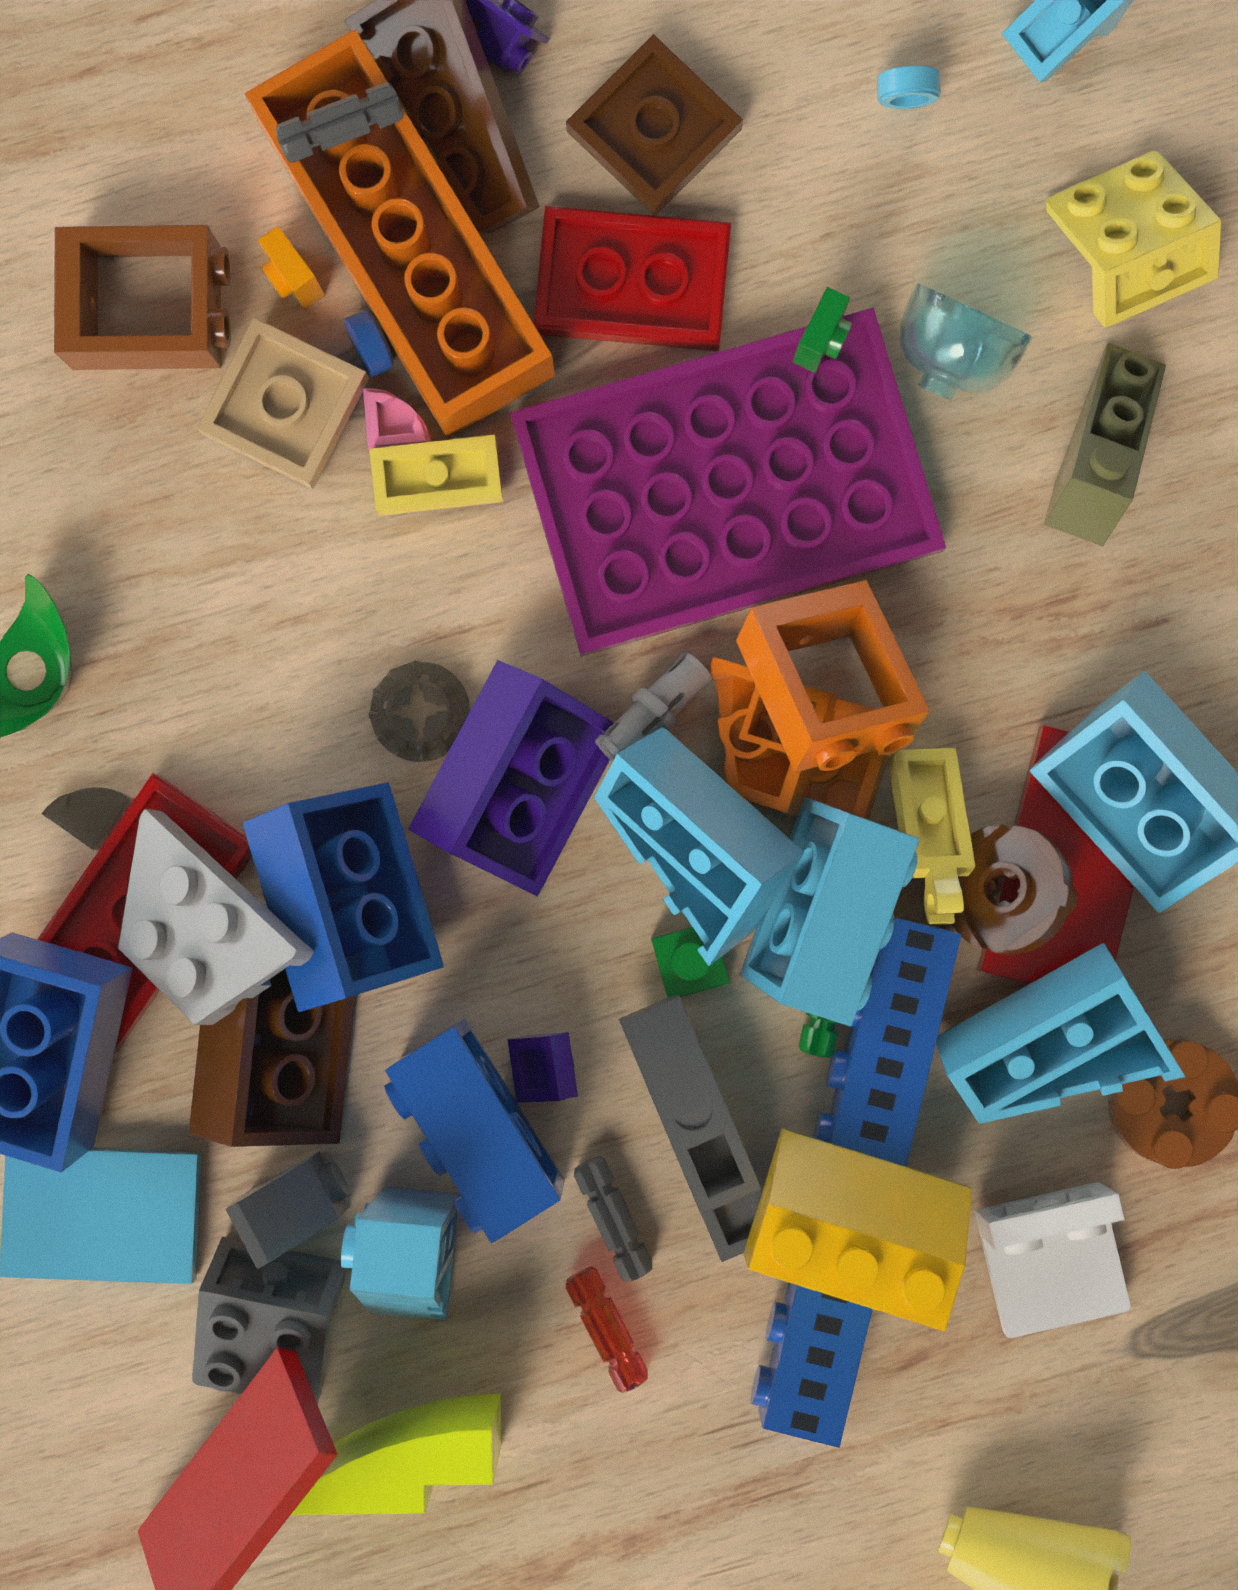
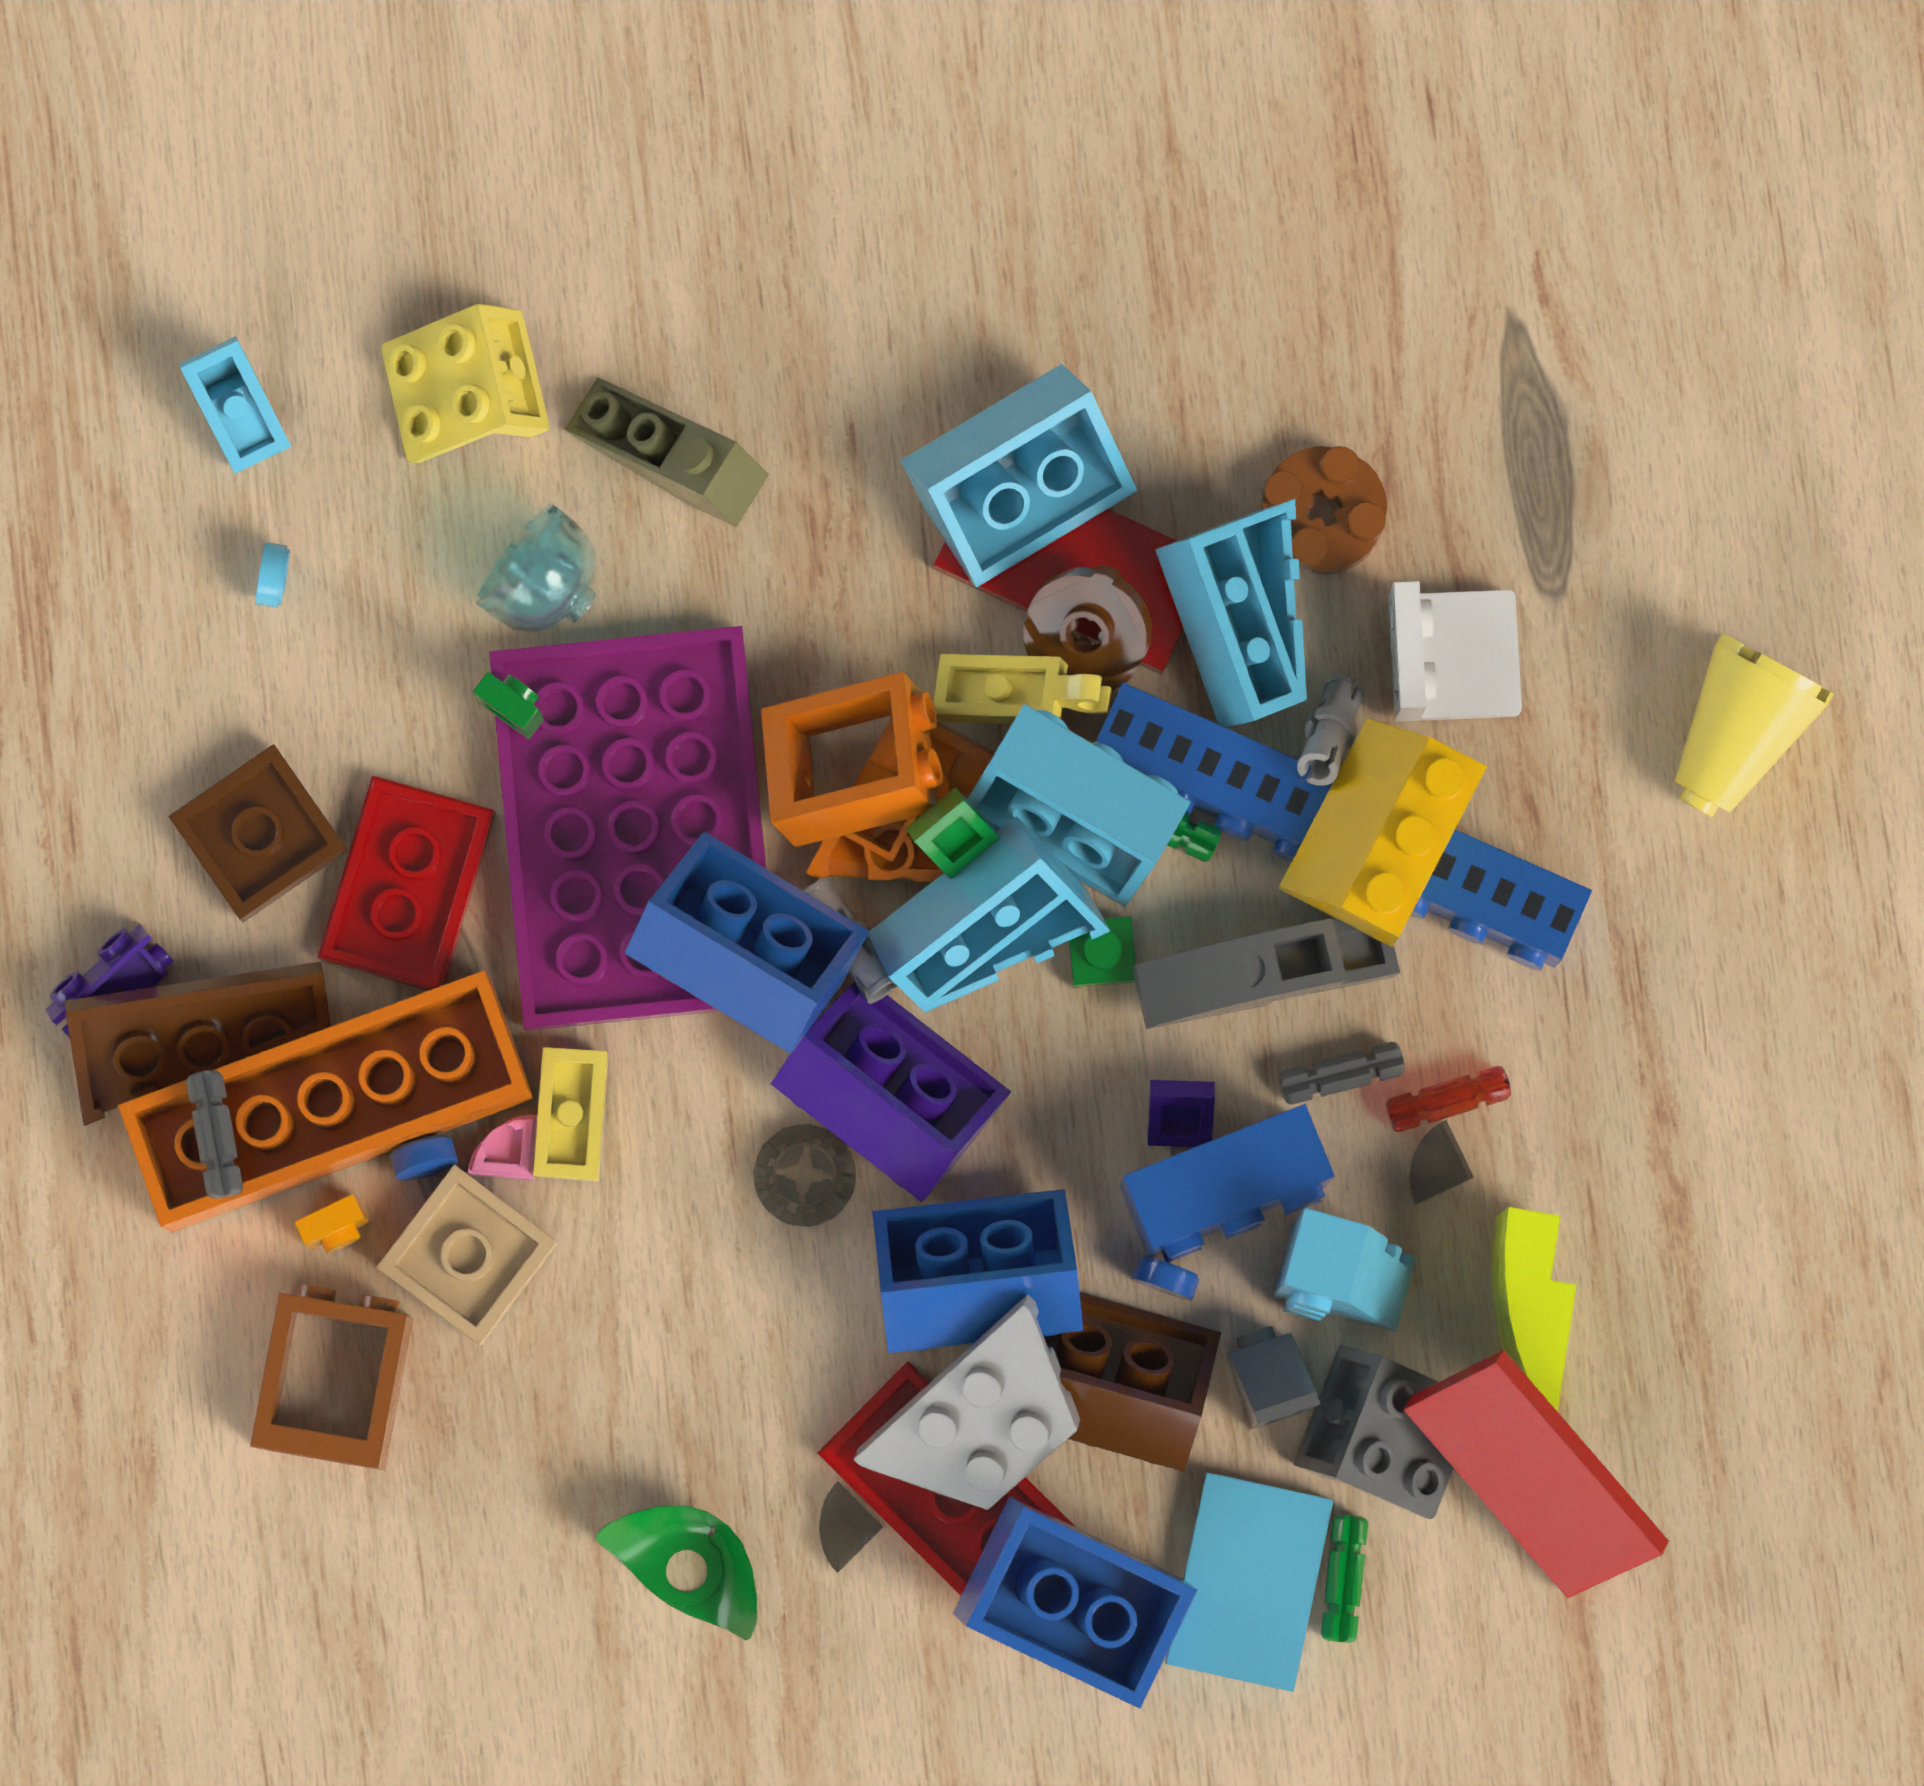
camera: 85 degrees left, 5 degrees down
none -> blue brick [625,832,869,1054]
none -> green plate [906,787,1000,879]
none -> blue tile [1132,1256,1200,1301]
none -> light grey pin [1297,675,1364,786]
none -> green axle [1321,1514,1368,1643]
none -> clear smoke tile [1408,1120,1474,1206]

